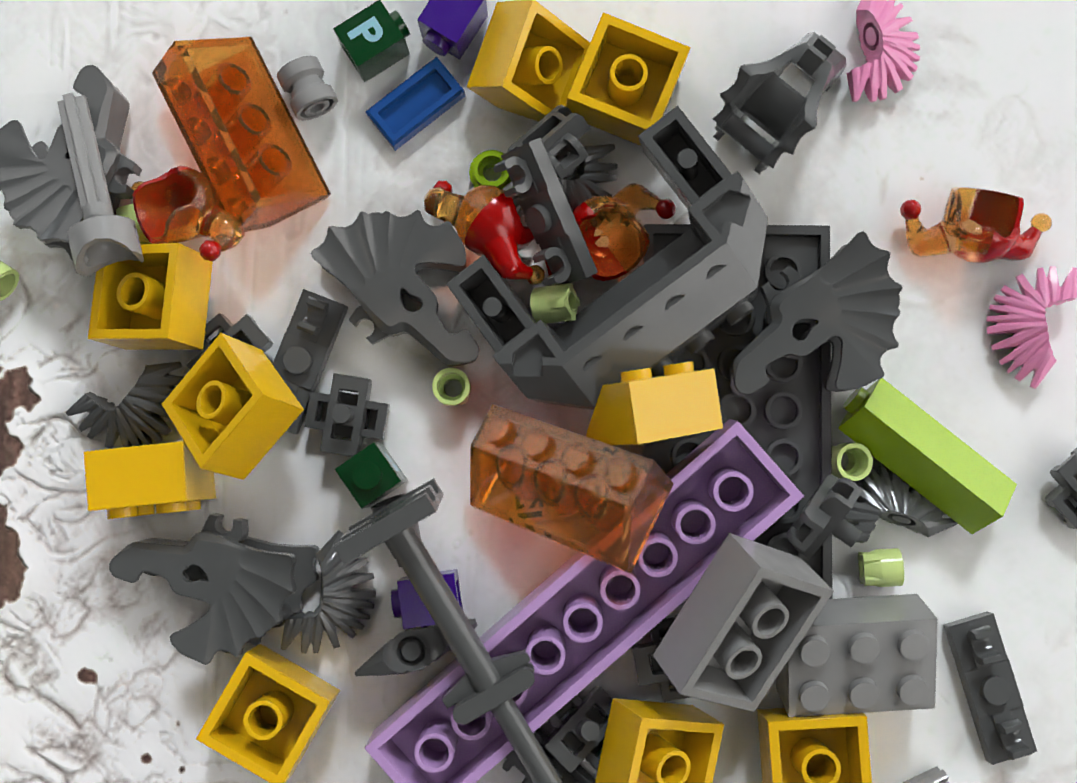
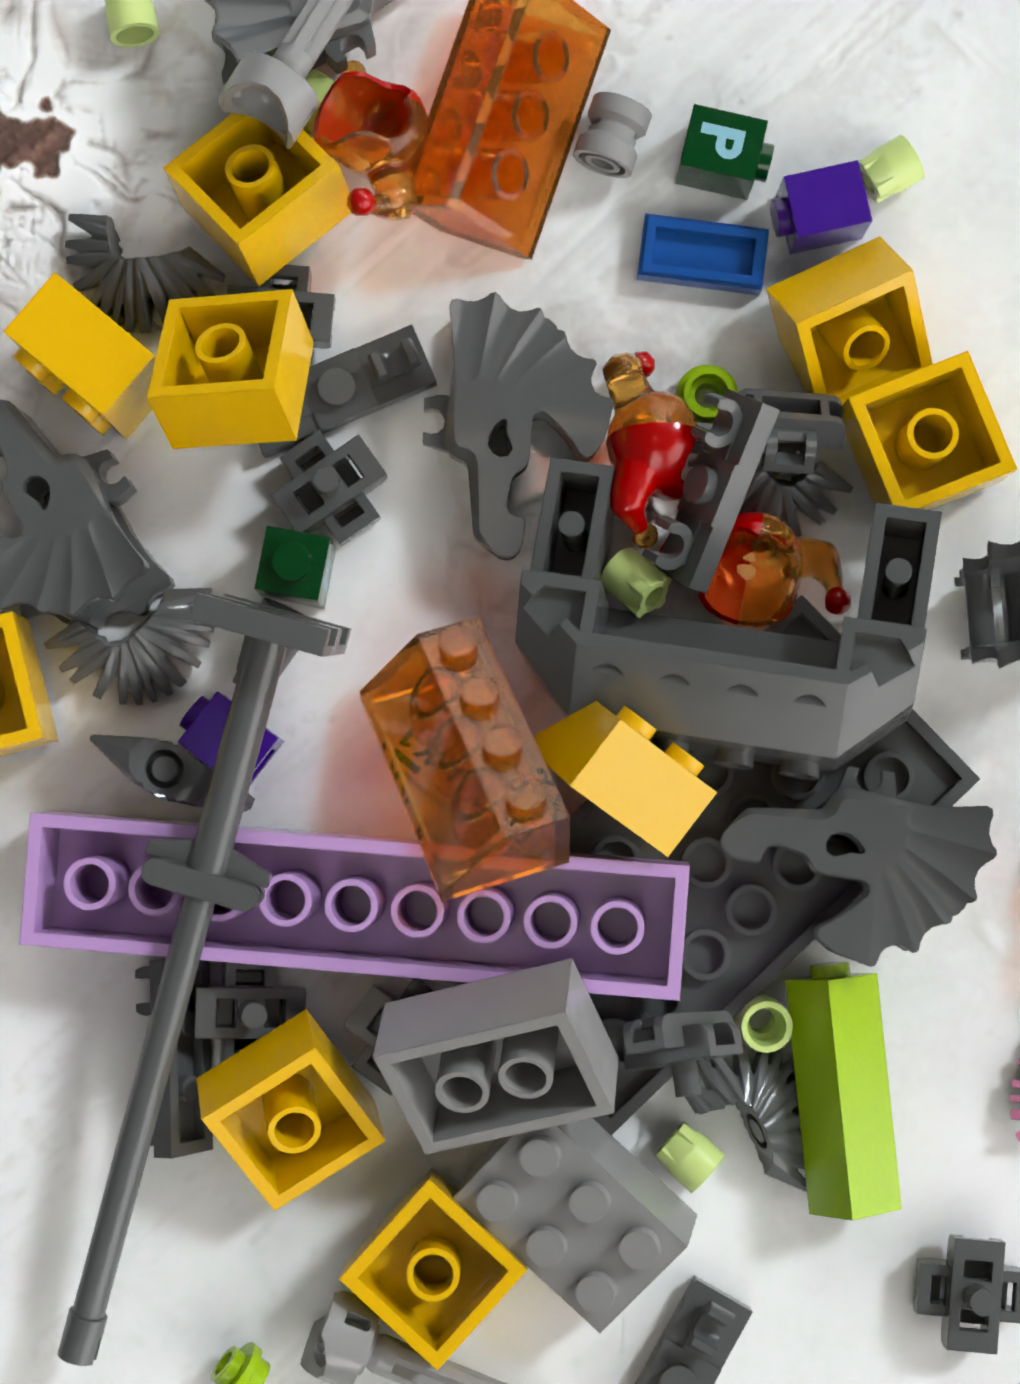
camera: 40 degrees right, 0 degrees up
yellowish green hose [432,368,471,406] -> none

